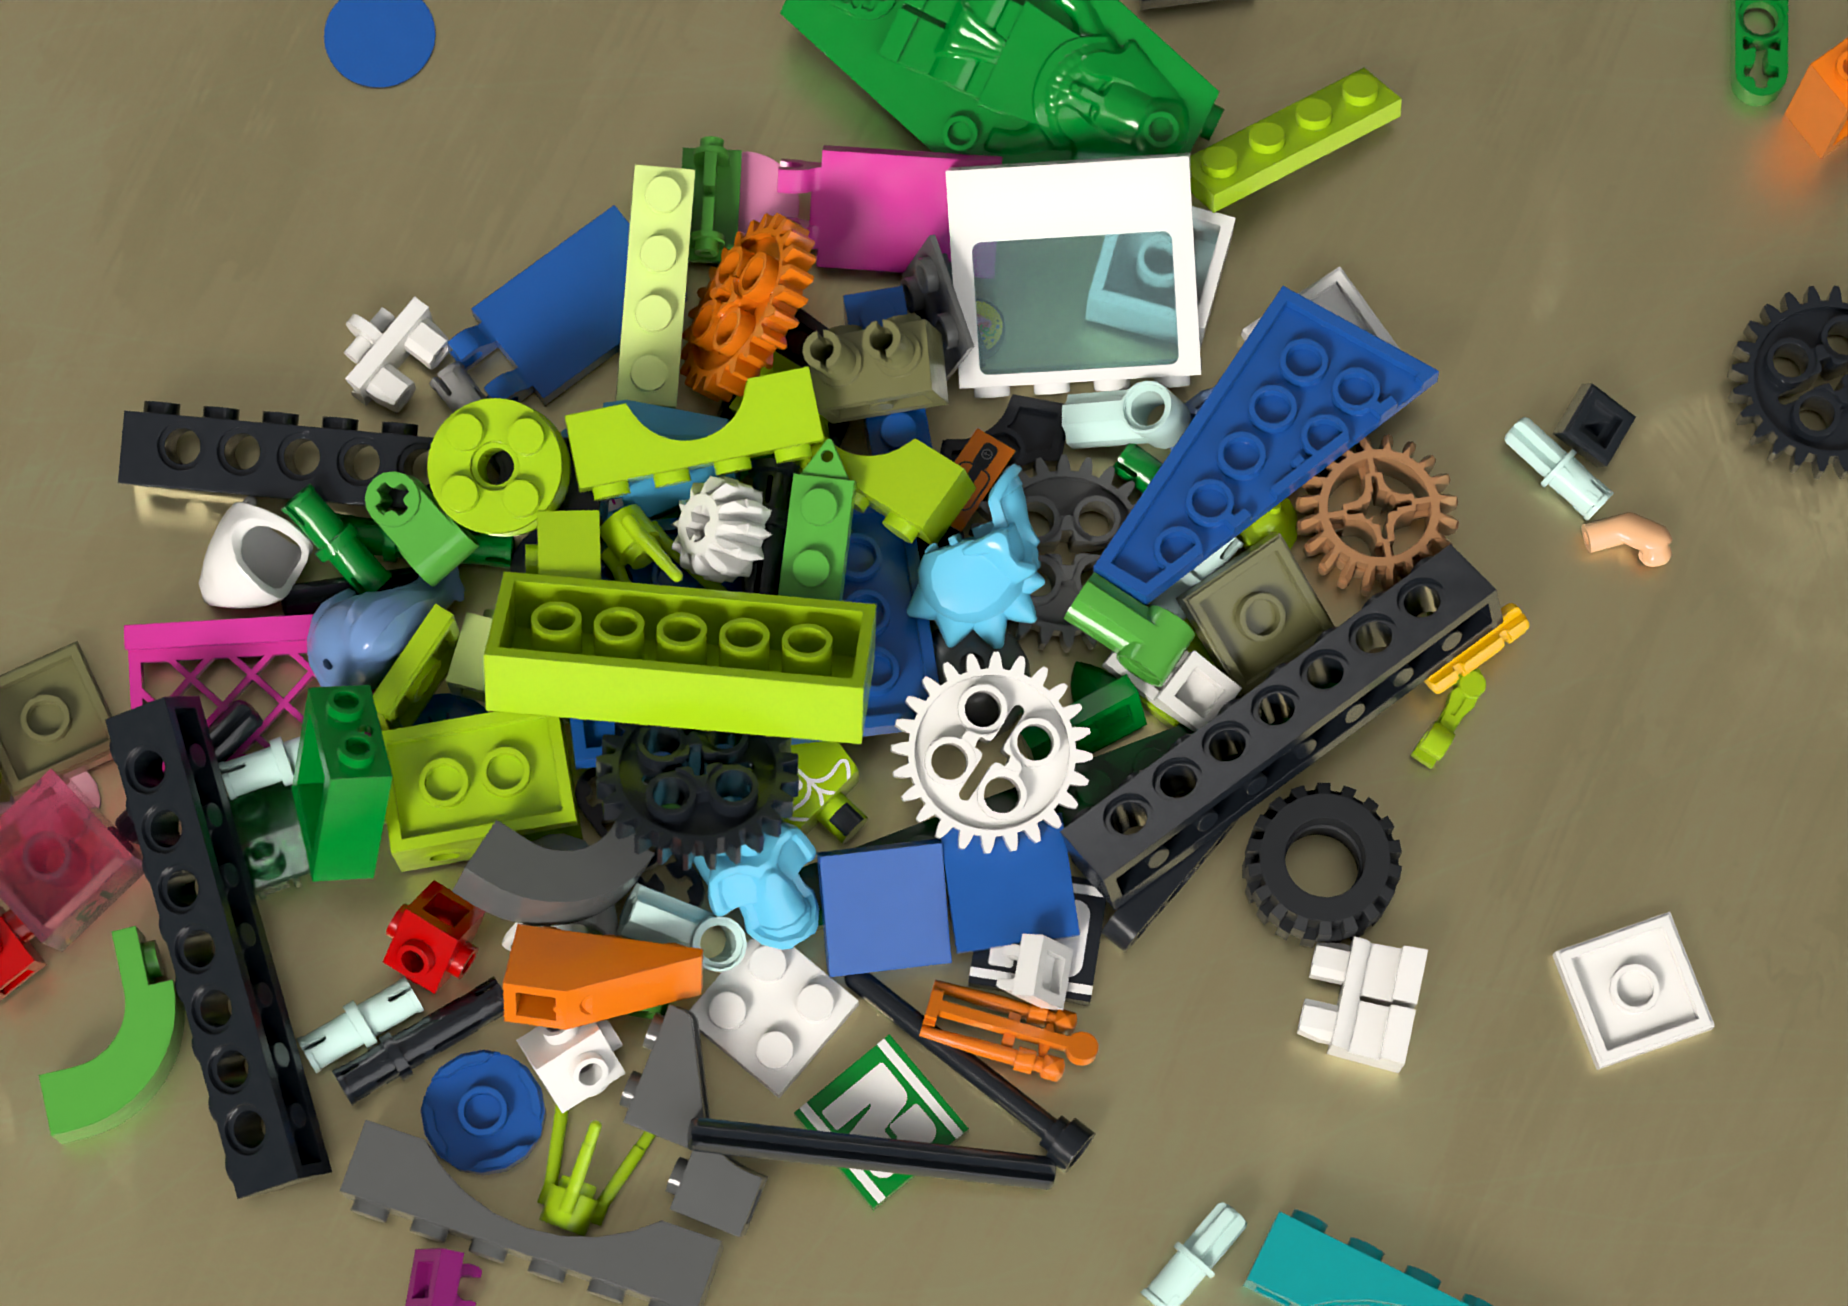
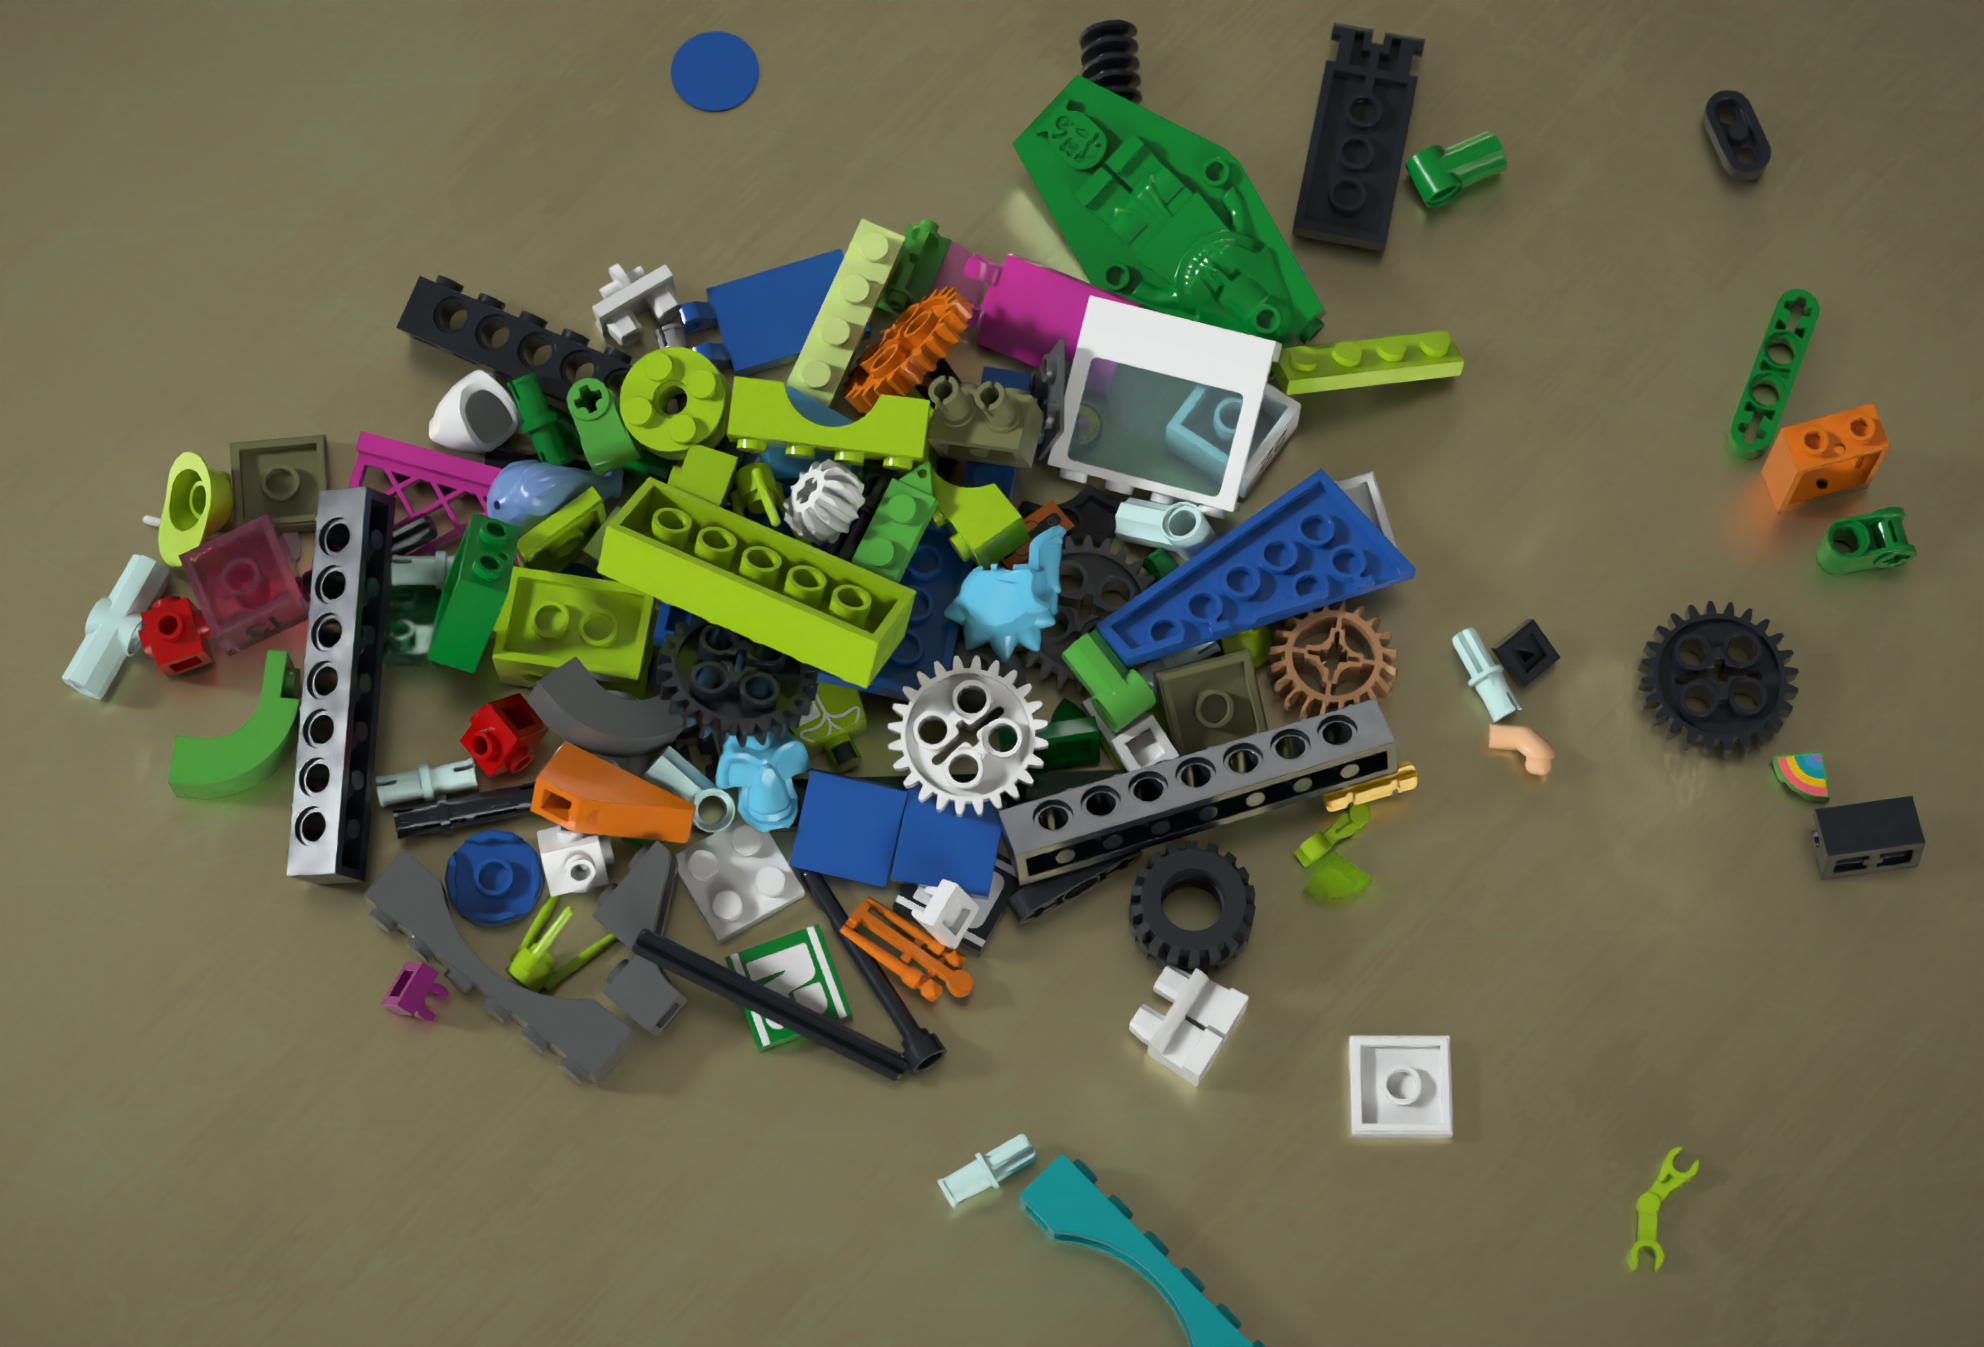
camera: 20 degrees right, 5 degrees down
none -> clear neon green tile [1303,850,1373,901]

